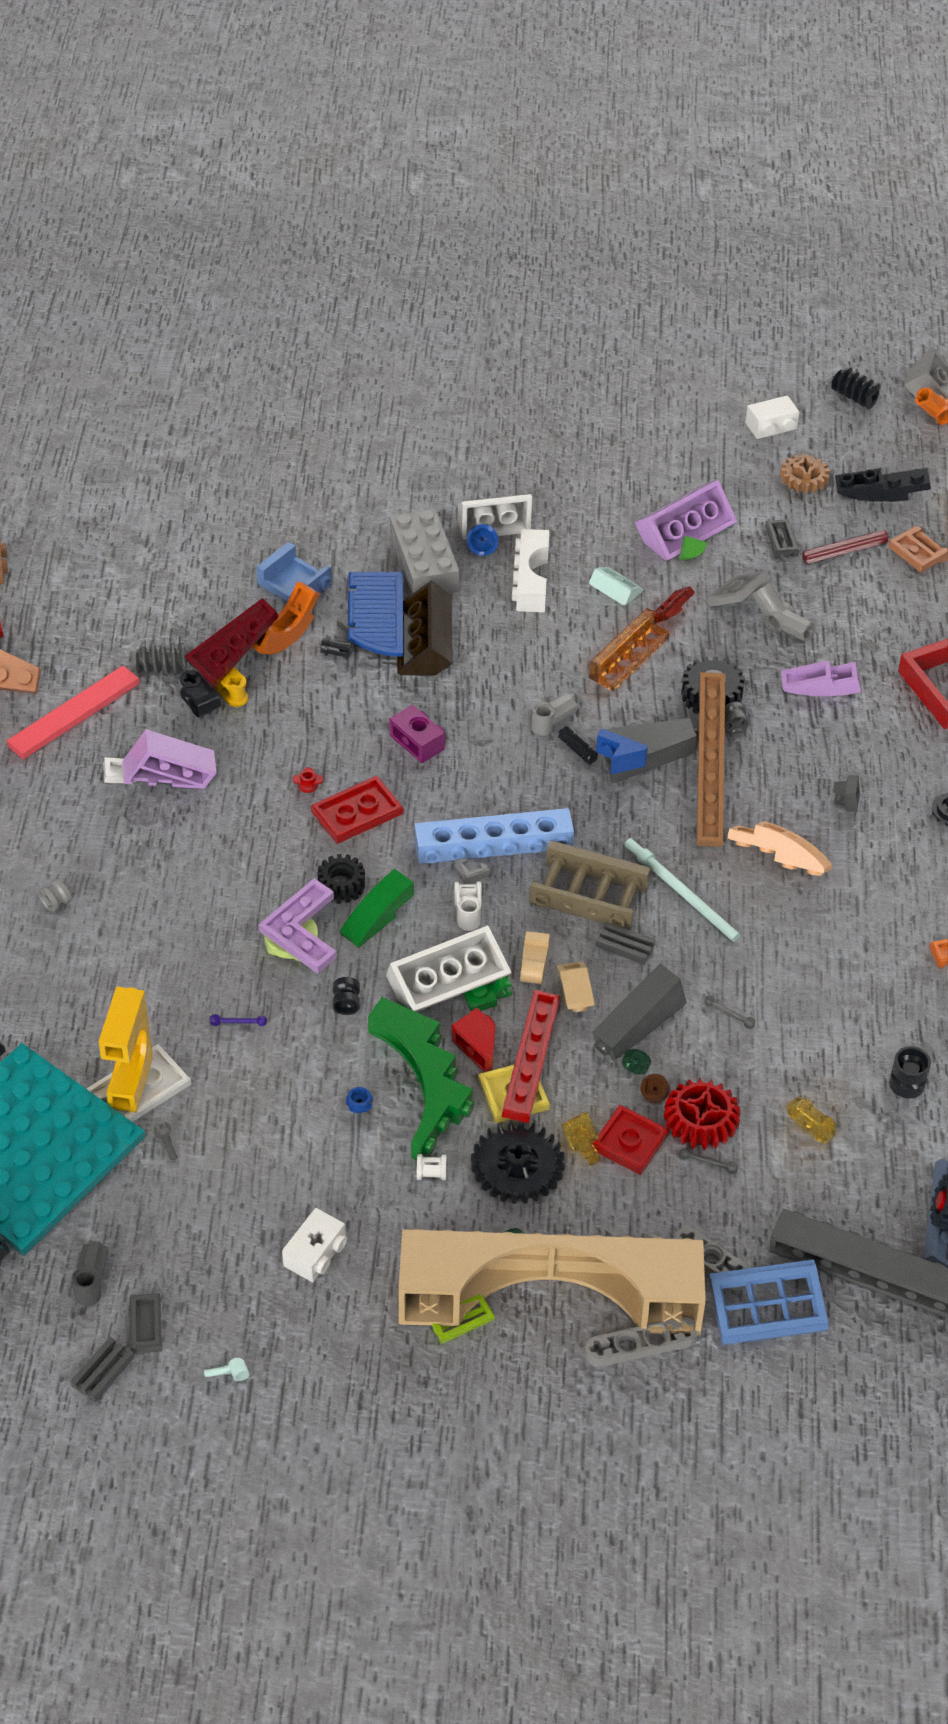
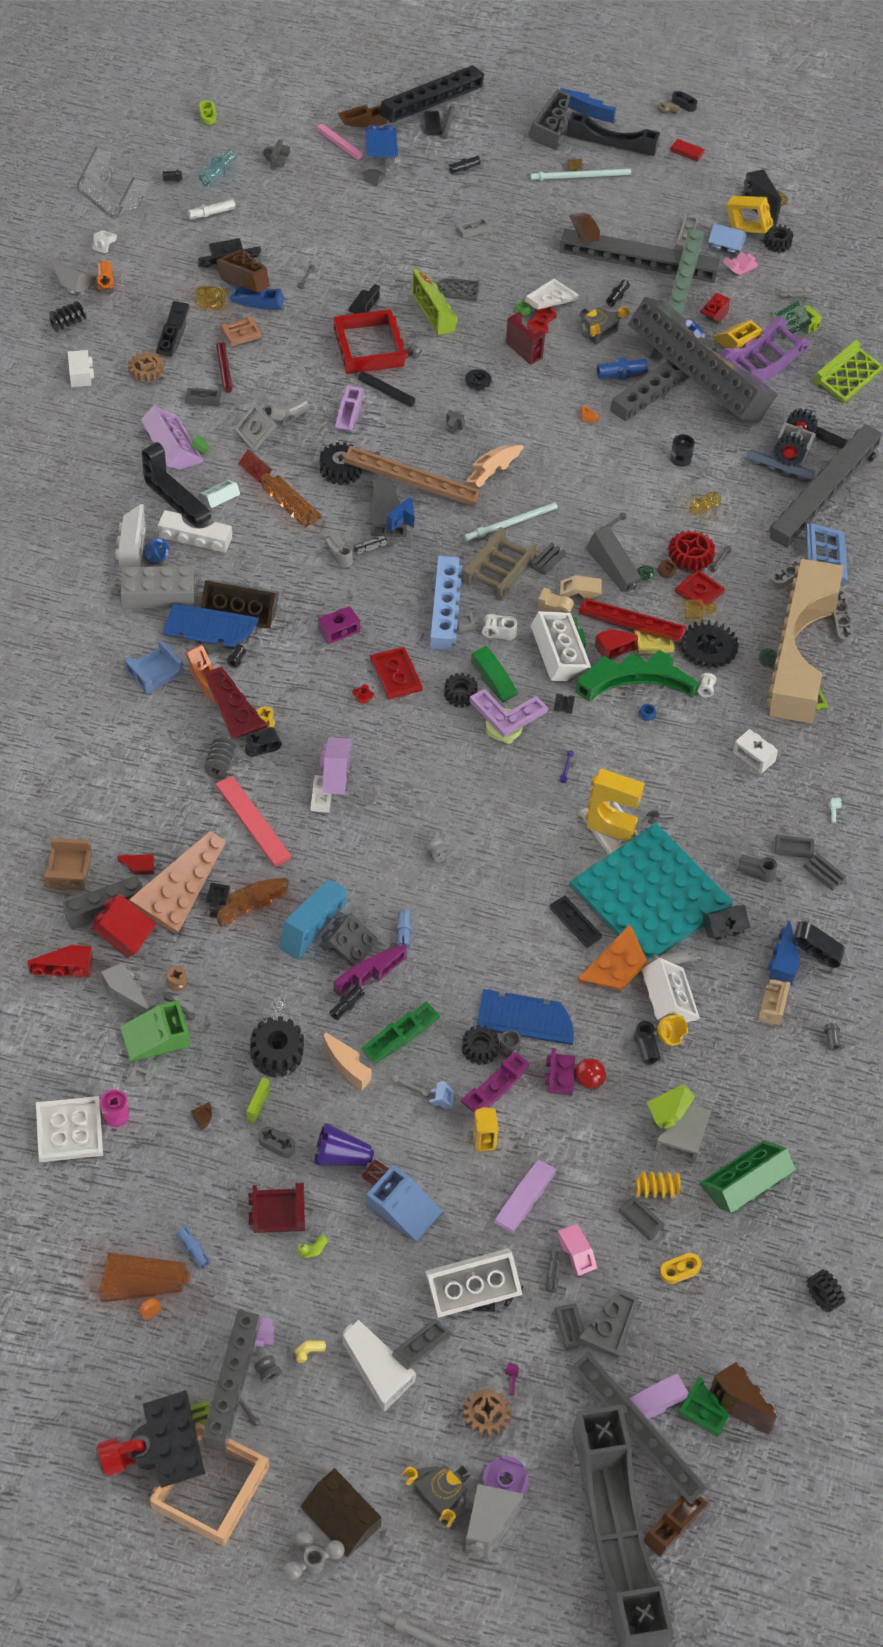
camera: 80 degrees left, 5 degrees up
none -> black beam [142,442,211,527]
none -> black axle [358,371,416,407]

